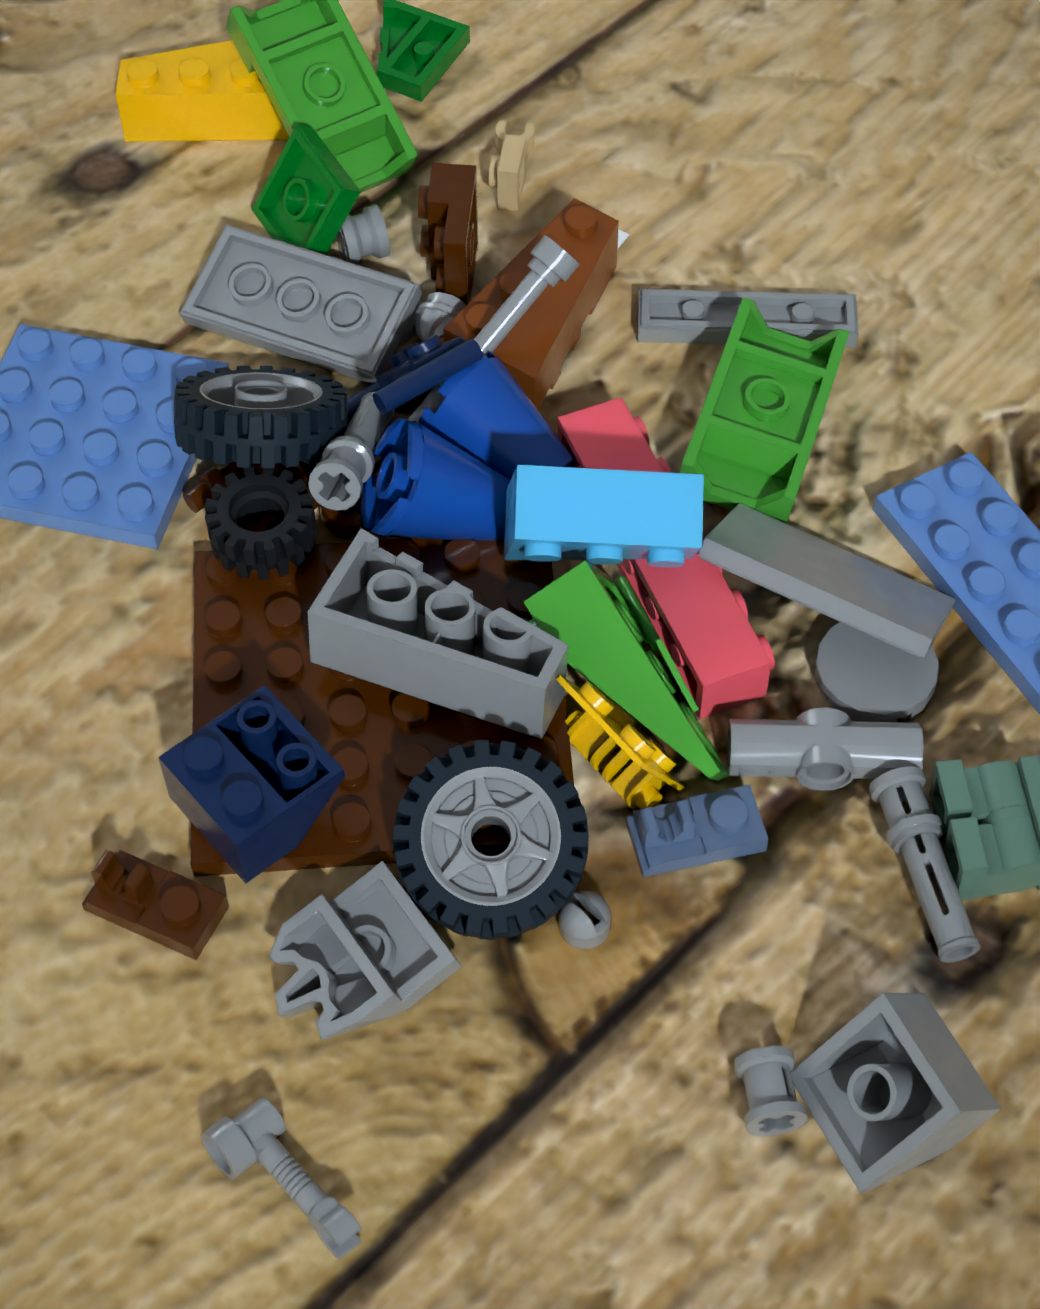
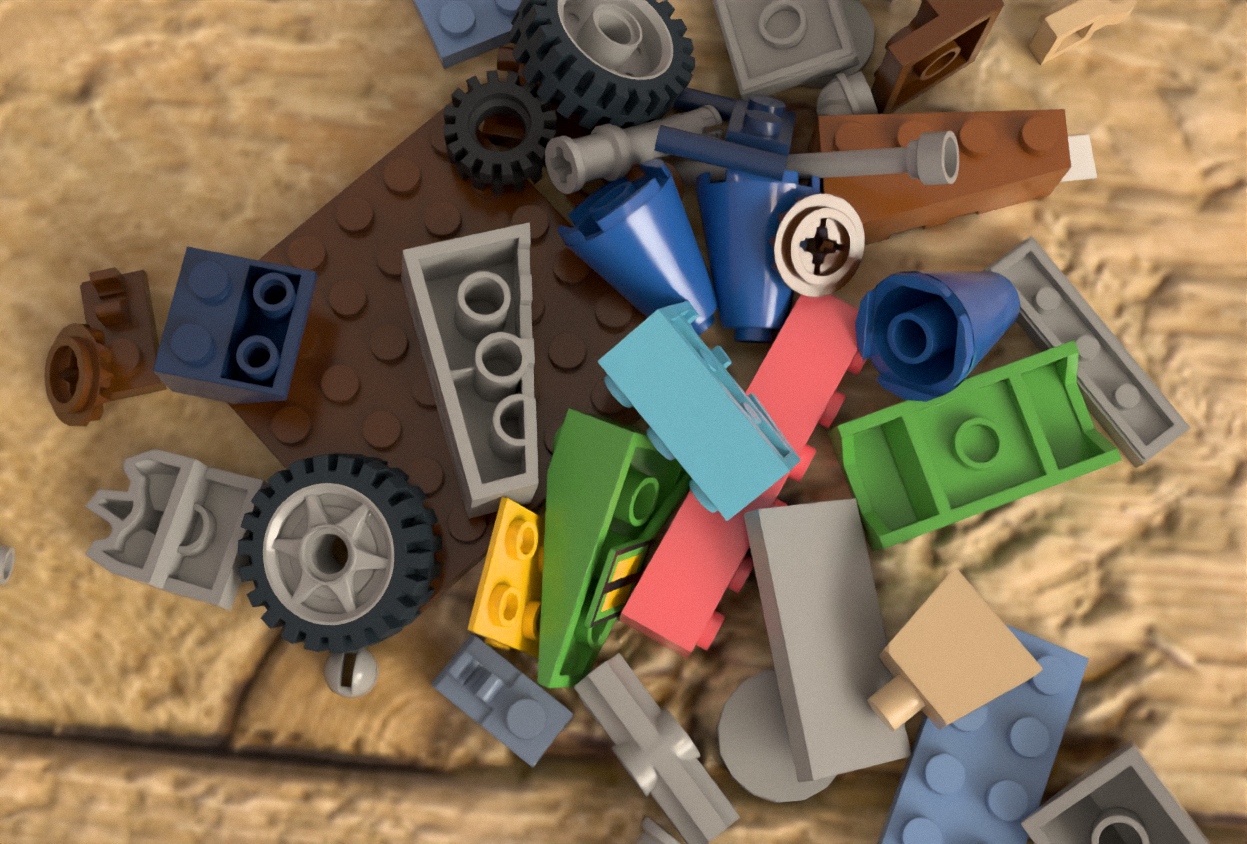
camera: 45 degrees right, 20 degrees up
none -> reddish brown gear [45,323,115,426]
none -> gear [767,192,865,297]
none -> blue cone [855,271,1020,402]
none -> tan torso [867,568,1043,732]

